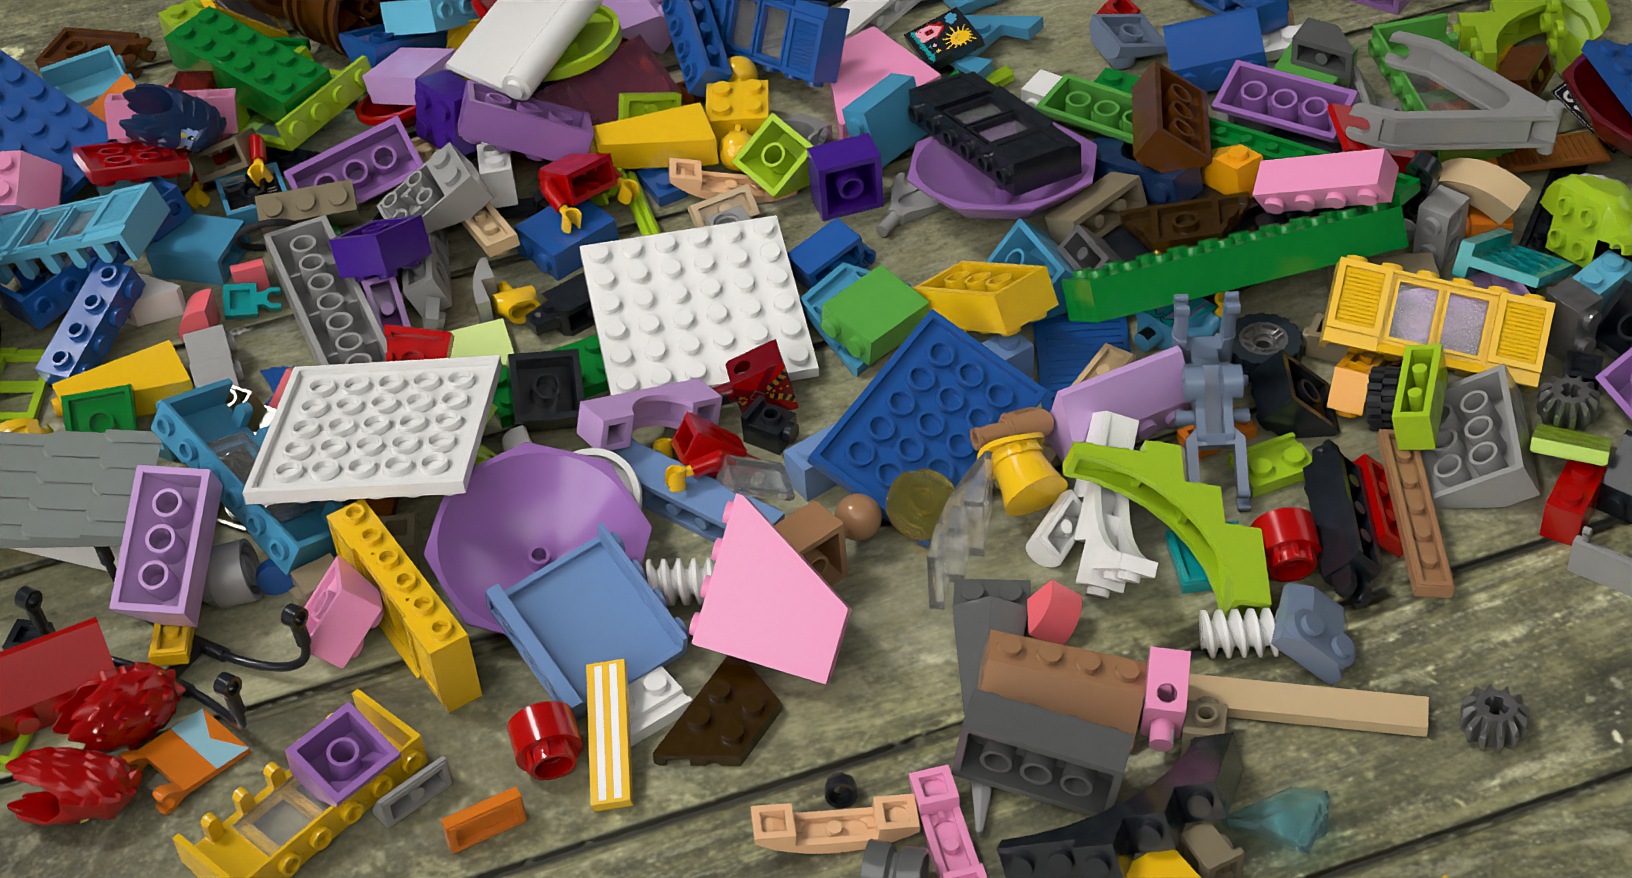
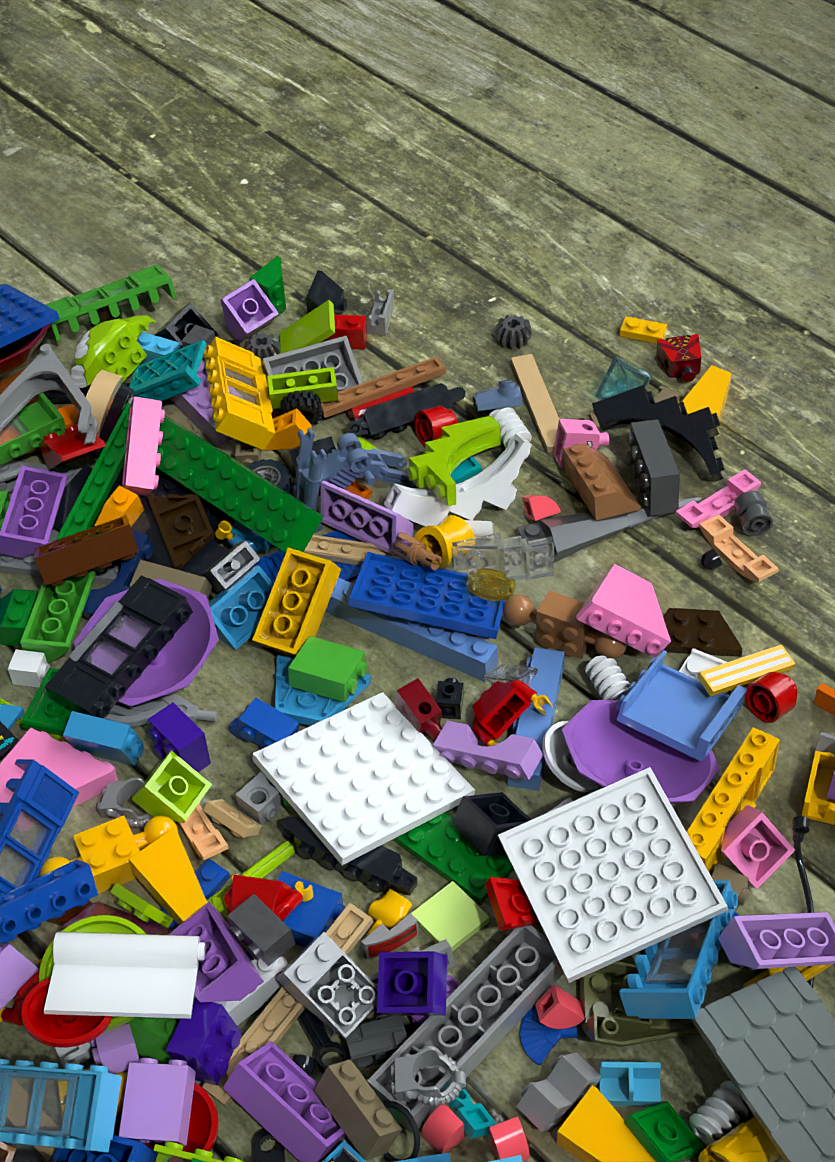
camera: 115 degrees left, 5 degrees up
none -> flat silver brick [227,894,295,966]
none -> light grey piece [391,1047,466,1106]

